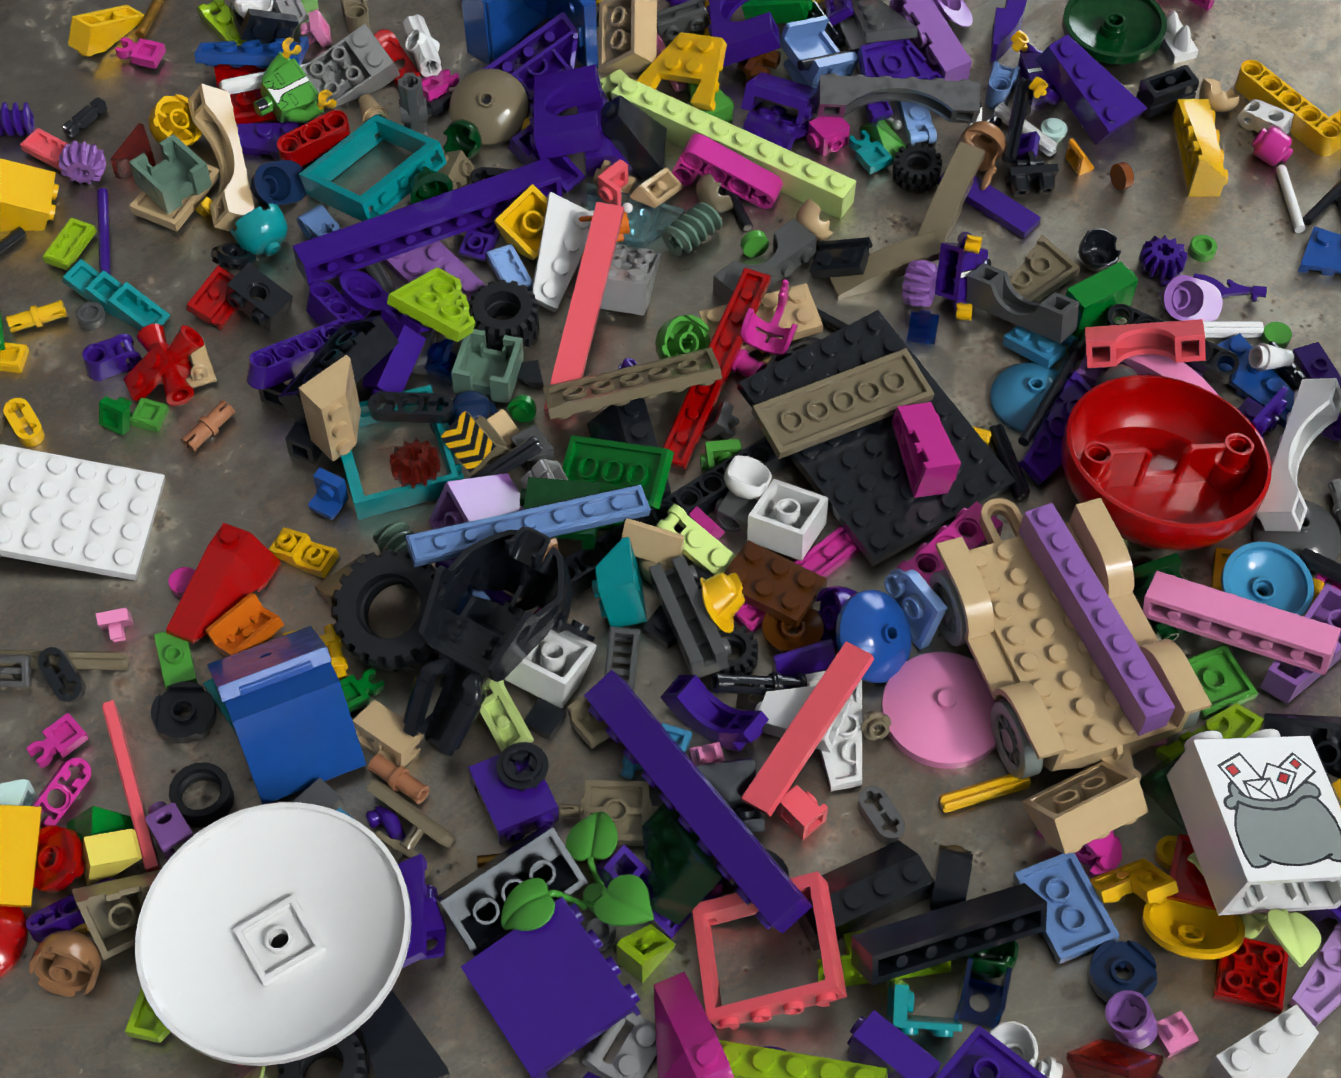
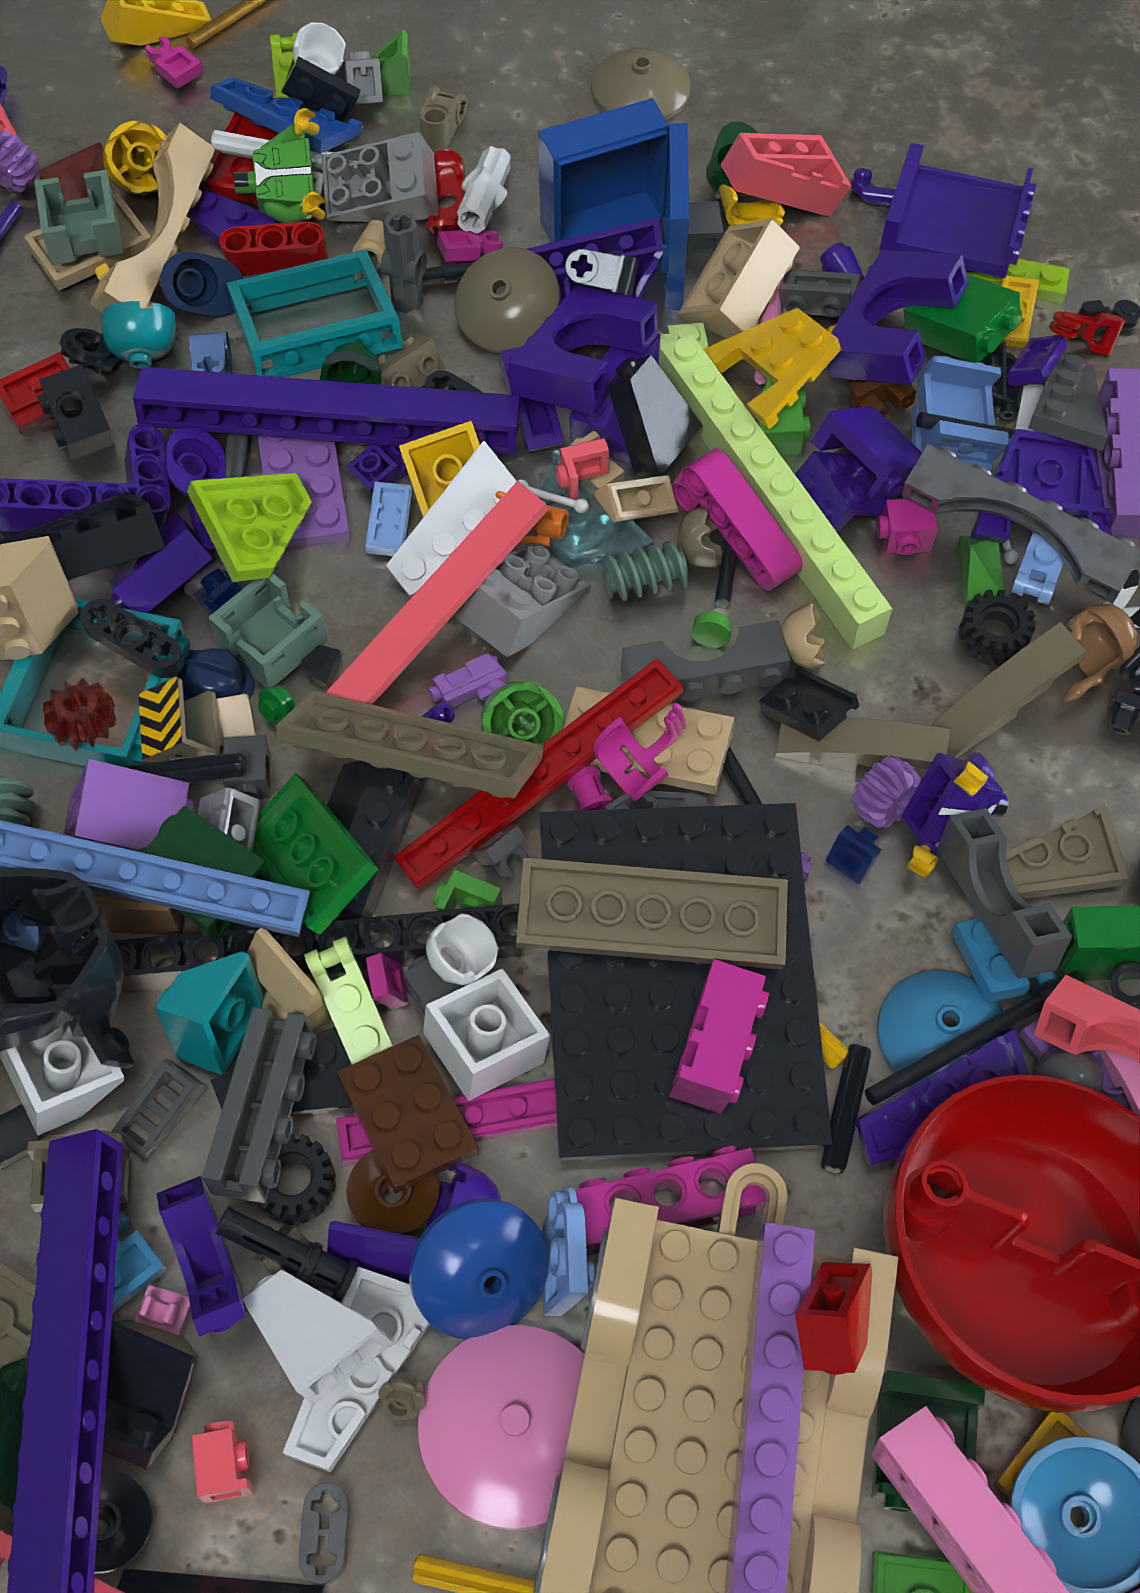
camera: 30 degrees right, 5 degrees up
black axle [62,97,107,138] -> none
bright pink tile [300,9,332,48] -> none
dark green hair [443,119,482,160] -> none
black tyre [468,280,539,351] -> none
yellow piece [700,572,745,634] -> none
coral tile [741,641,874,817] -> none
teal plate [849,130,893,175] -> none
dark purple tile [937,172,1041,239] -> none
none -> medium lavender piece [428,653,508,708]
none -> piece [566,249,639,297]
none -> red slope [795,1262,872,1375]

